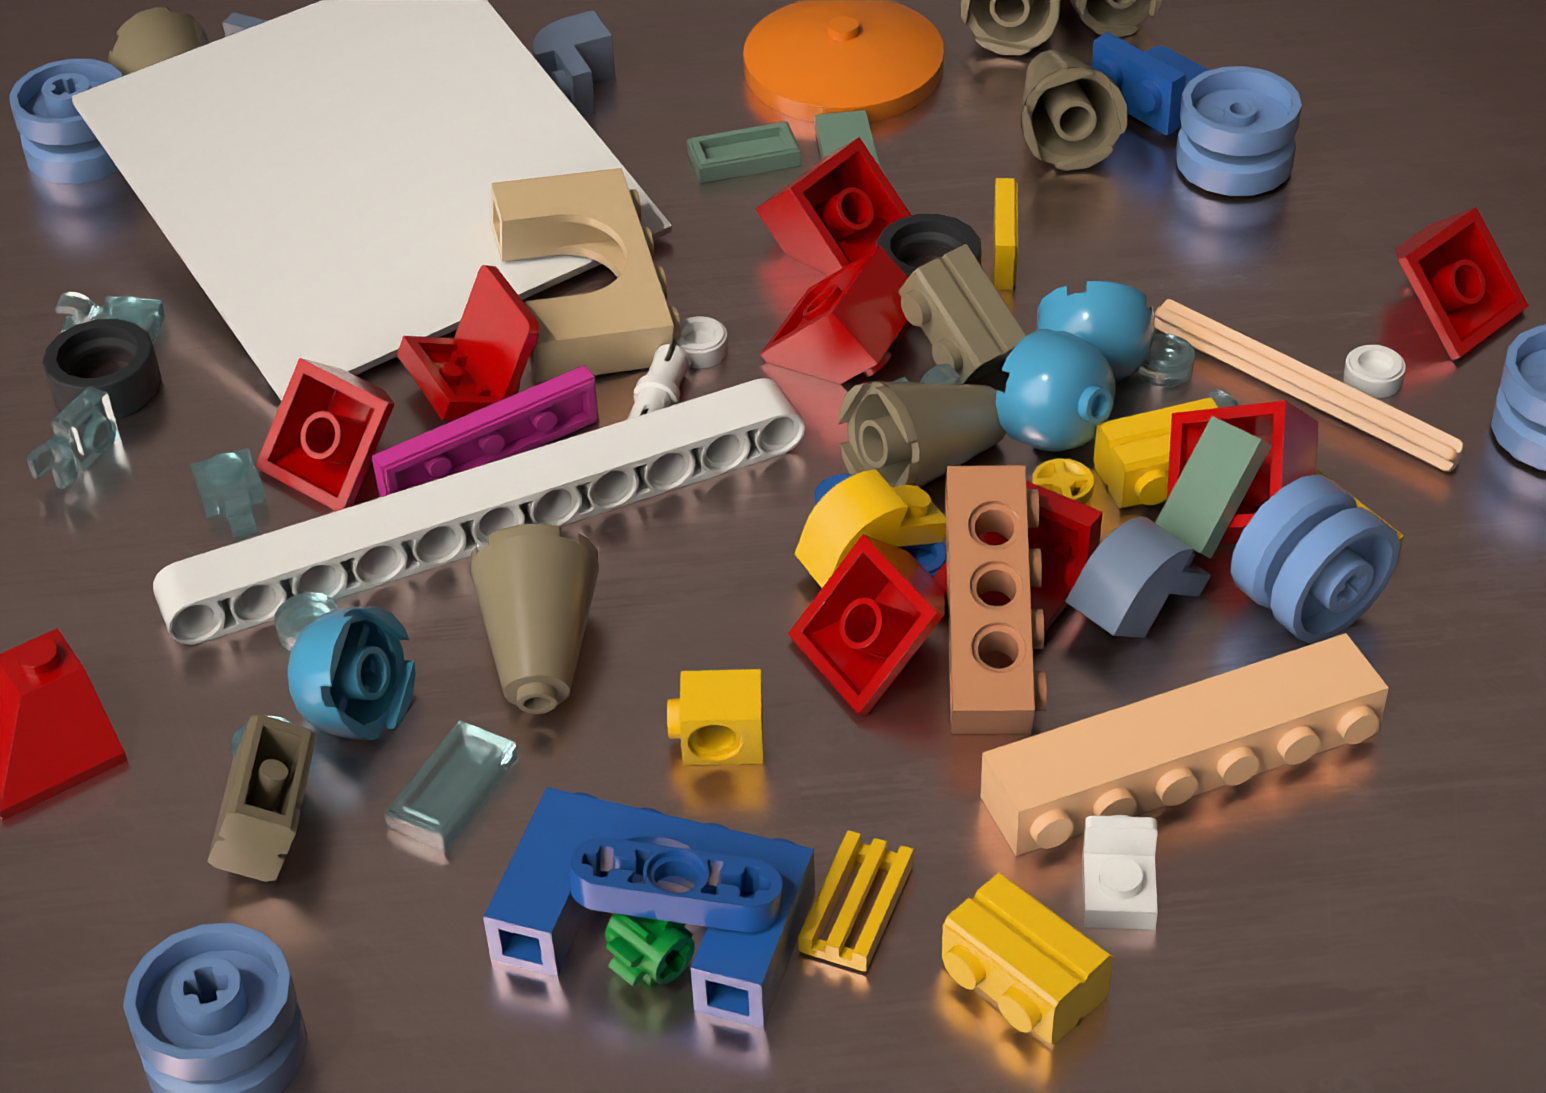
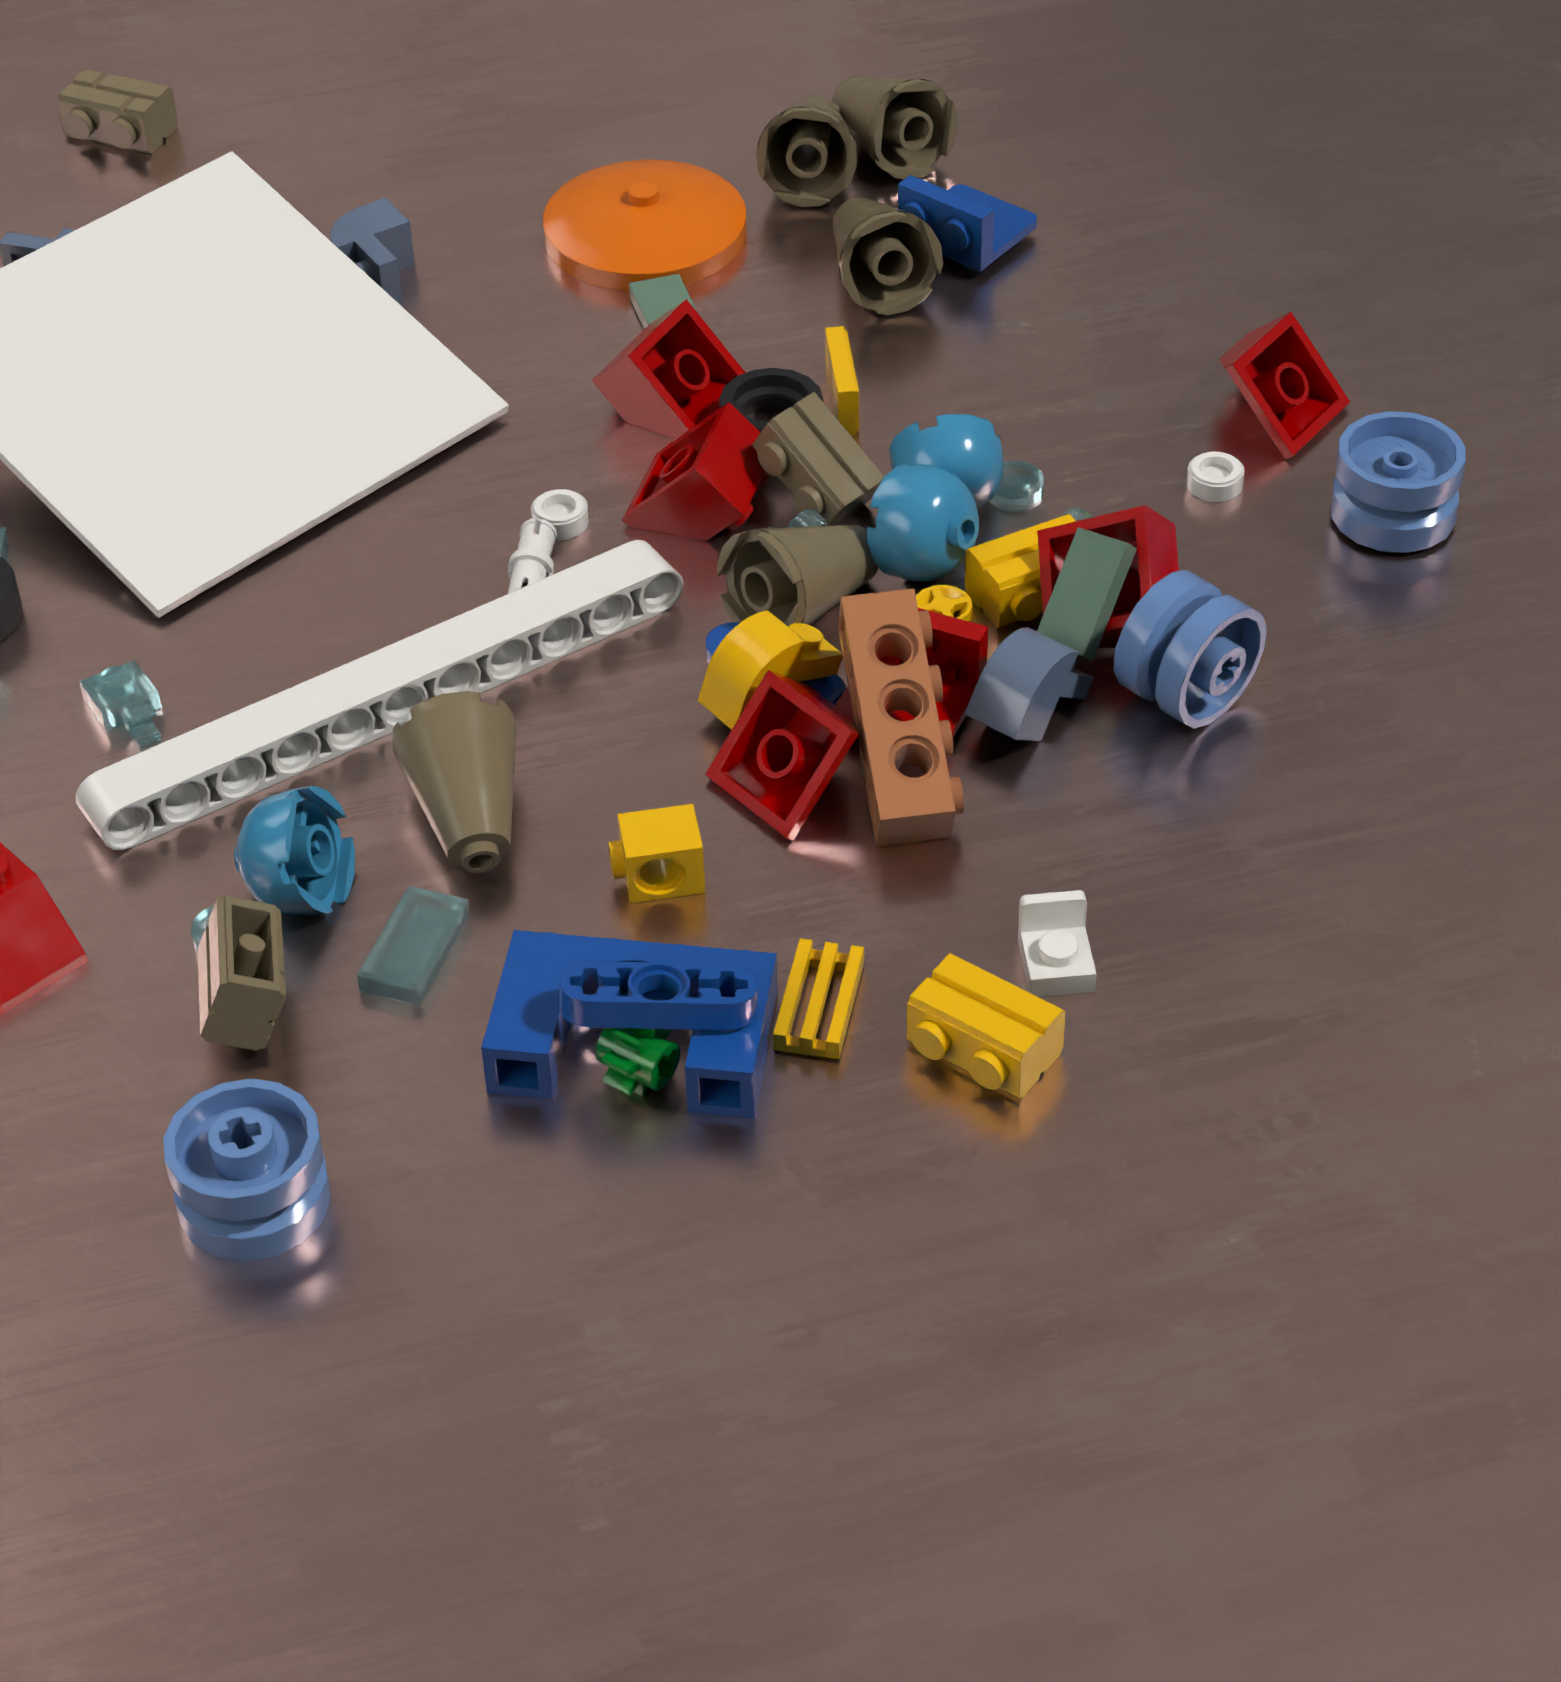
camera: 10 degrees left, 0 degrees up
red slope [255,358,395,511] -> none
clear light blue tile [274,593,338,651] -> none
dark pink tile [372,365,599,497] -> none
red bracket [397,265,539,422] -> none
tan arch [491,168,681,383] -> none
sand green tile [687,121,801,184] -> none
light nougat brick [980,633,1389,856] -> none
light nougat axle [1154,299,1465,472] -> none
medium blue wheel [1176,66,1302,196] -> none

